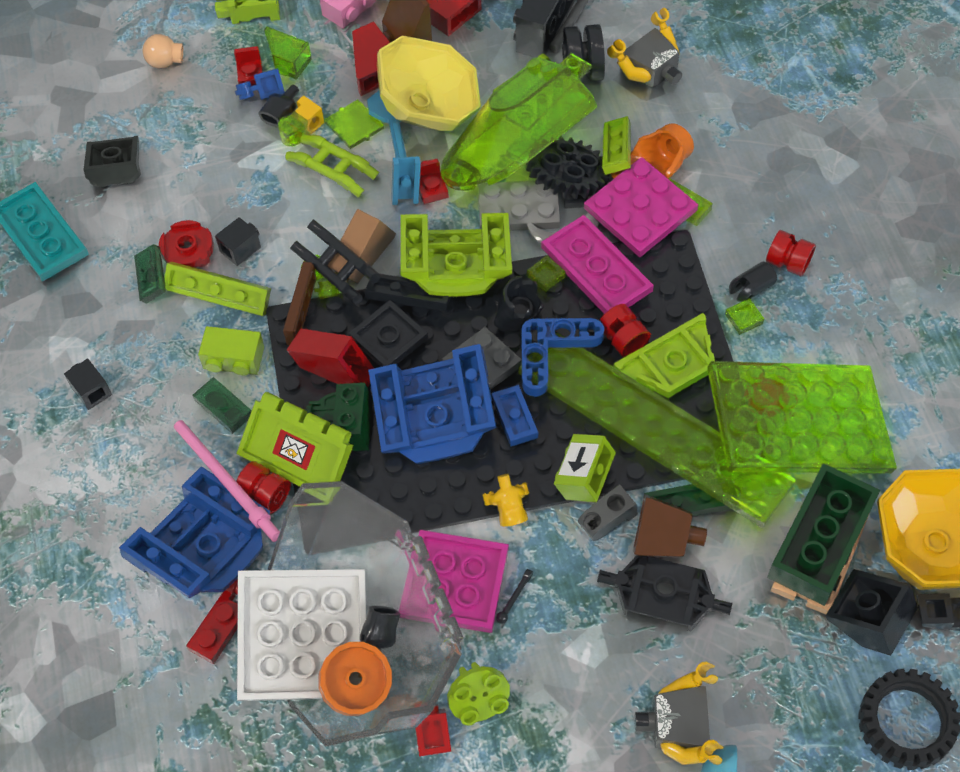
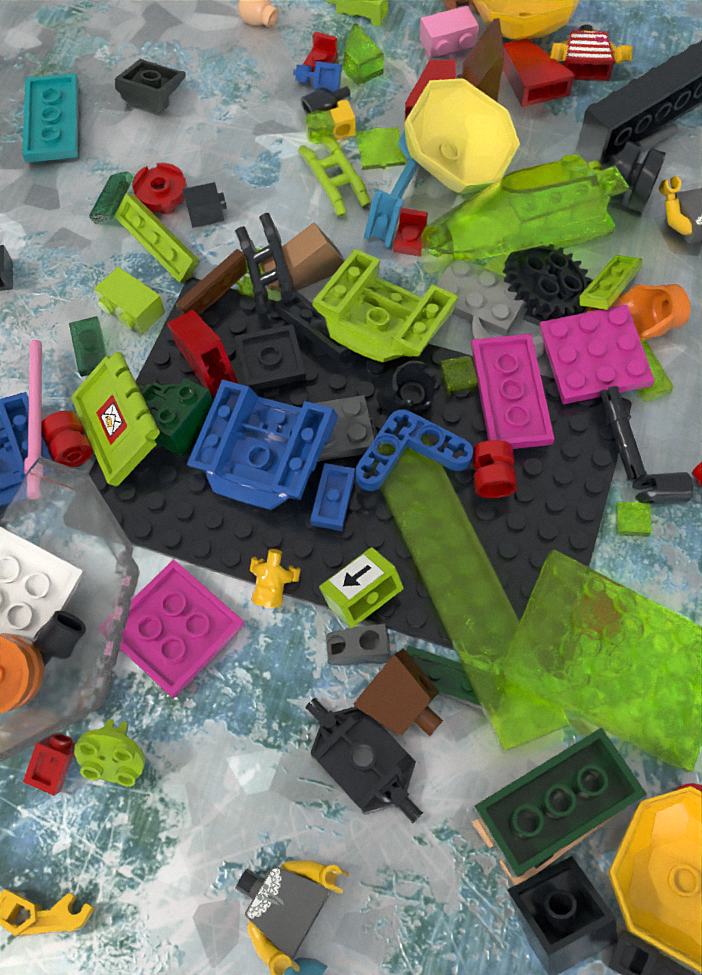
camera: 30 degrees right, 5 degrees up
black hinge [496,569,533,624] -> none
lime wing [613,313,716,398] -> none
none -> black pin [599,386,647,481]

